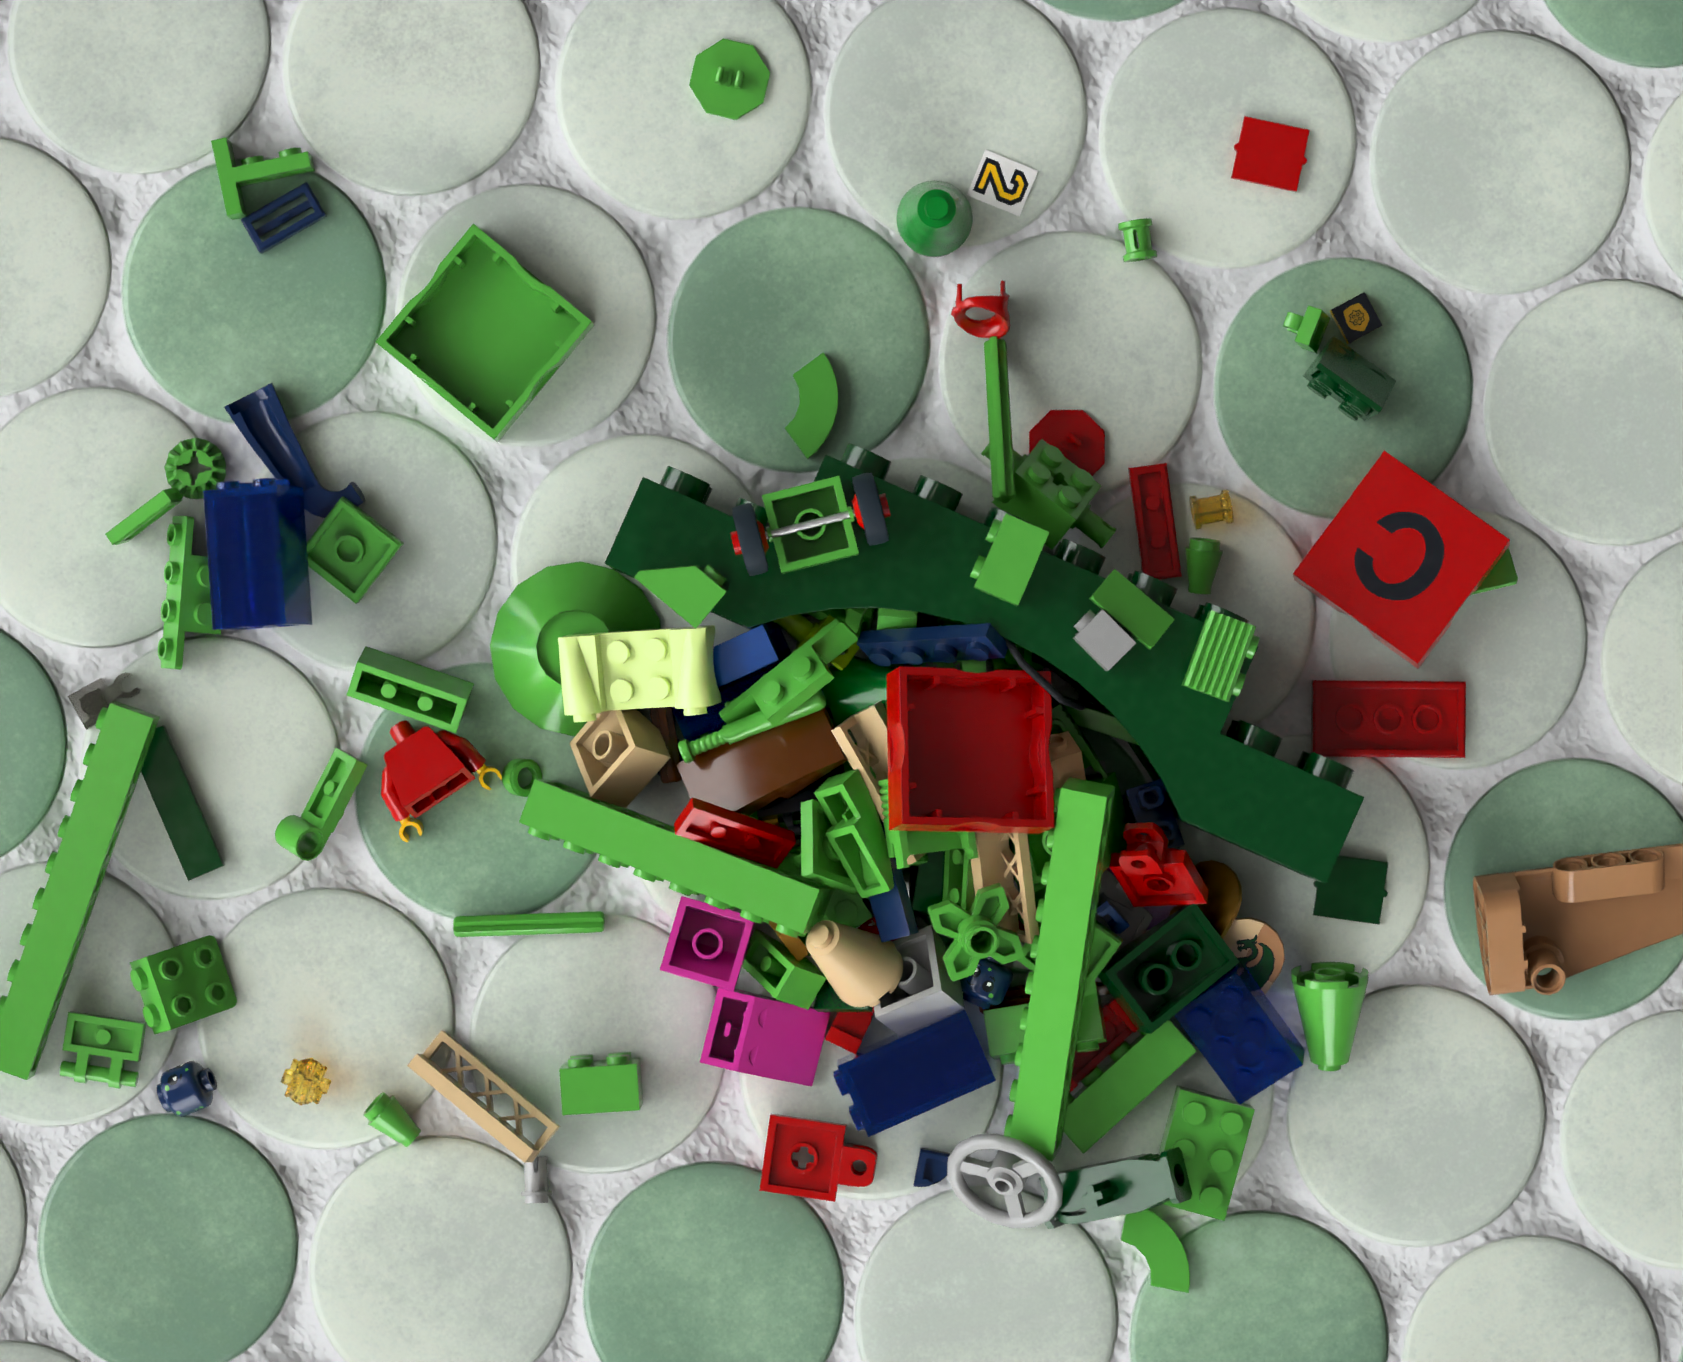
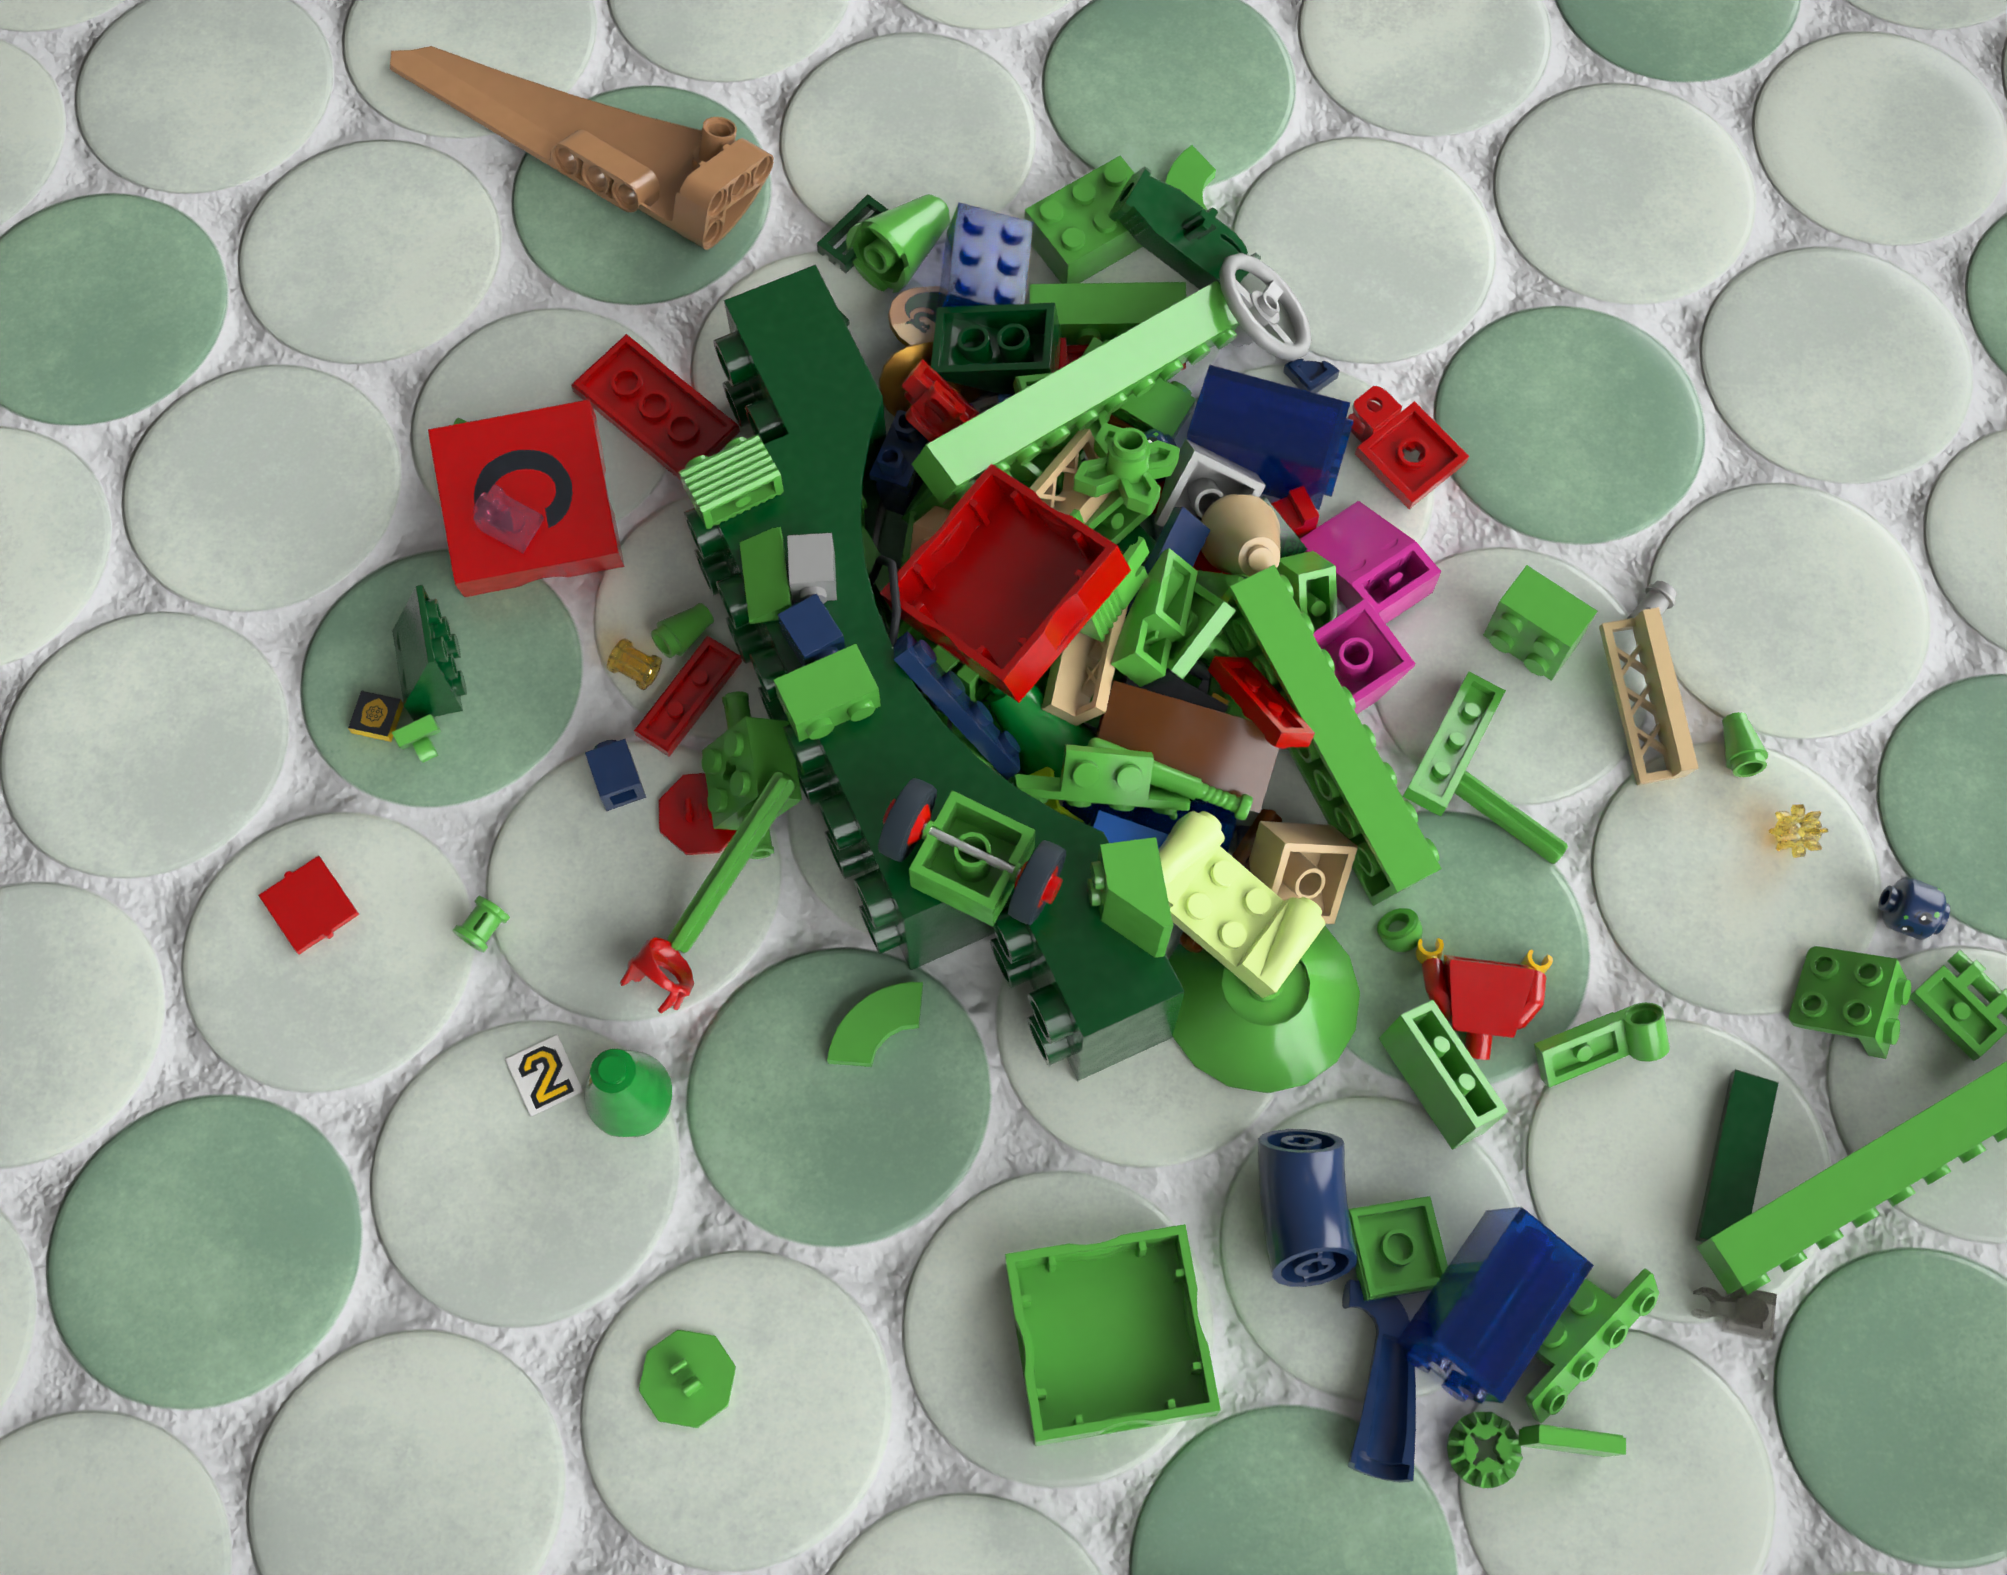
camera: 140 degrees left, 20 degrees down
none -> clear pink bracket [473,484,544,554]
none -> dark blue brick [585,739,647,811]
none -> dark blue brick [778,593,845,667]
none -> dark green tile [816,194,889,273]
none -> dark blue brick [1258,1129,1357,1287]
none -> bright green plate [1403,672,1506,817]

